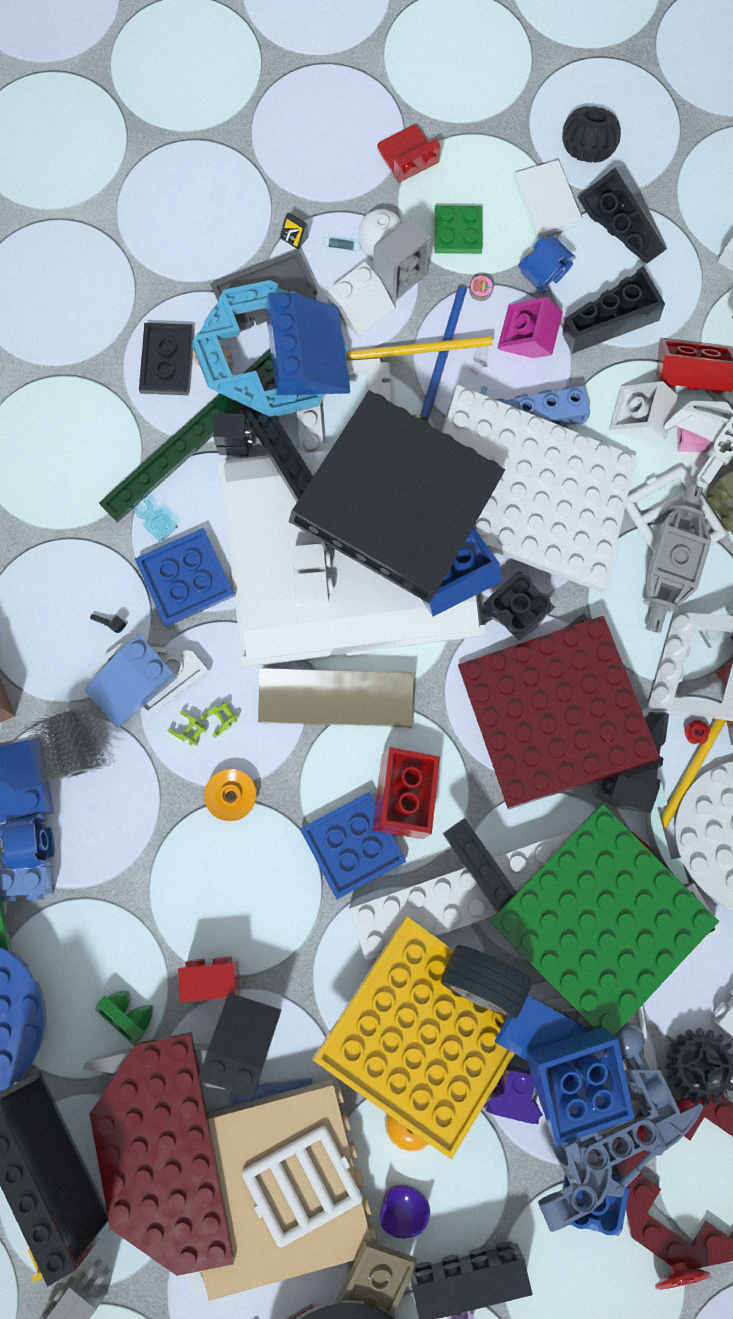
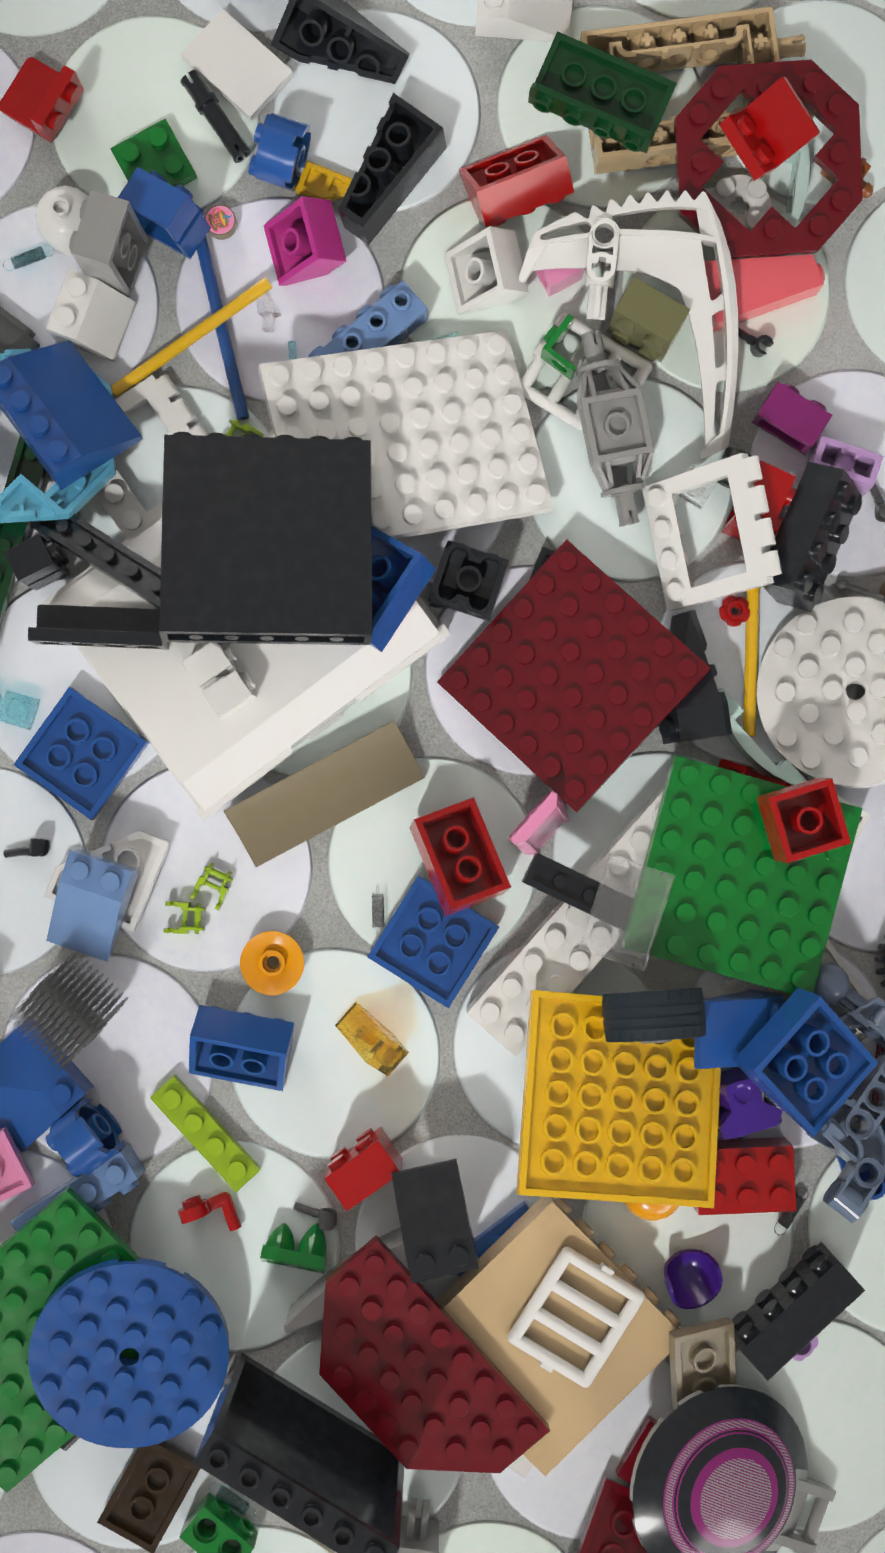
camera: 30 degrees left, 10 degrees up
none -> black panel [28,604,169,650]
none -> blue piece [118,167,211,259]
none -> lime plate [150,1074,261,1193]
none -> red plate [177,1192,242,1231]
none -> black pin [180,70,251,163]
none -> blue slope [189,1005,294,1091]
none -> dark grey hand [293,1202,337,1231]
none -> yellow tile [295,160,352,203]
none -> clear yellow slope [335,1002,409,1076]
none -> clear piece [372,885,385,937]
none -> bright pink slope [507,790,569,855]
none -> green bracket [541,314,576,380]
none -> clear piece [579,854,675,971]
none -> red brick [693,1137,796,1215]
none -> red brick [756,778,851,863]
none -> dark grey piece [774,1187,808,1235]

